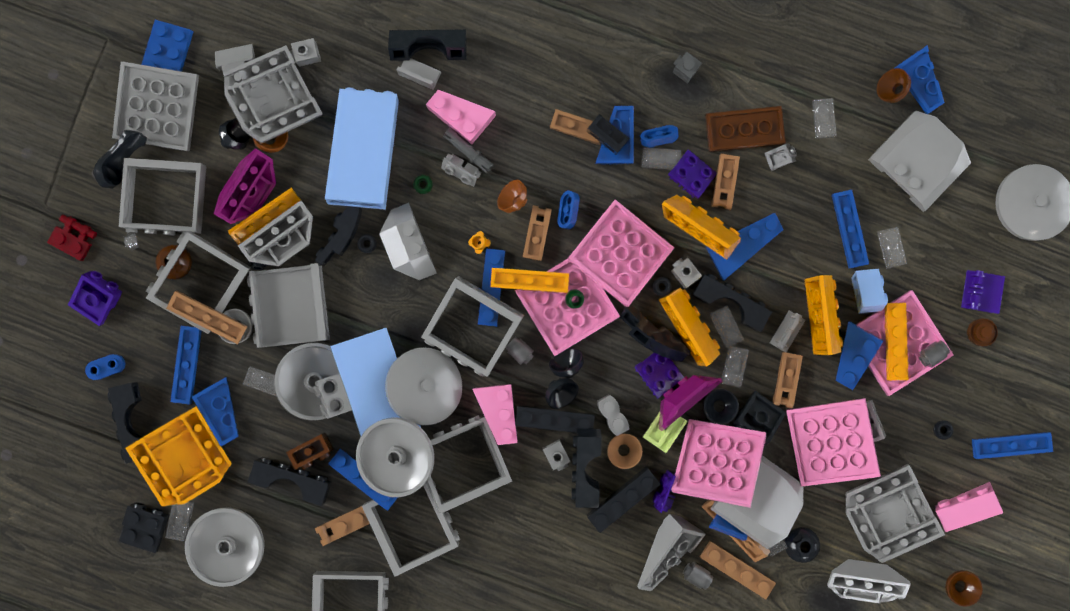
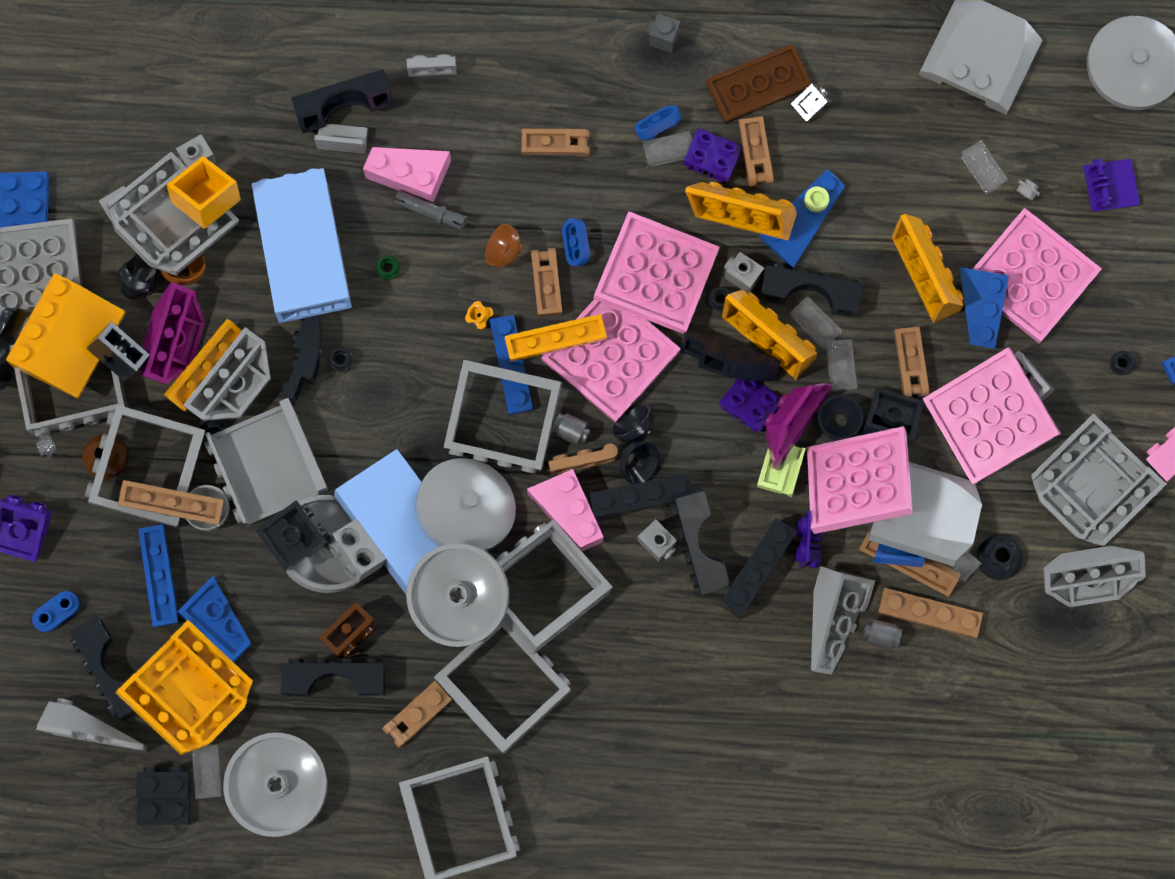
camera: 15 degrees left, 10 degrees down
light grey slope [215,44,255,71] -> none
clear plate [243,366,276,396] -> none
blue plate [328,449,398,511] -> none
light grey wedge [379,203,437,280] -> none
light grey hinge [441,153,482,187] -> none
dark green plate [565,289,584,309] -> none
black hinge [587,114,630,155] -> none
blue wing [595,106,634,164] -> none
light grey brick [597,394,629,436] -> none
medium nougat piece [607,433,643,469] -> none
light grey hinge [770,310,805,353] -> none
clear plate [812,98,837,139] -> none
blue plate [832,190,869,269] -> none
light blue brick [851,269,888,313] -> none
light orange plate [885,303,908,381] -> none
flat silver brick [919,340,950,368] -> none
reddish brown plate [967,318,998,346] -> none
none -> light orange slope [6,273,126,399]
none -> light grey wedge [36,698,148,752]
none -> black brick [86,321,150,381]
none -> light orange piece [167,156,241,229]
none -> black plate [255,500,329,572]
none -> light grey plate [407,54,457,76]
none -> medium nougat plate [549,444,618,476]
none -> yellowish green tile [804,187,829,213]
none -> light grey plate [1016,179,1040,201]

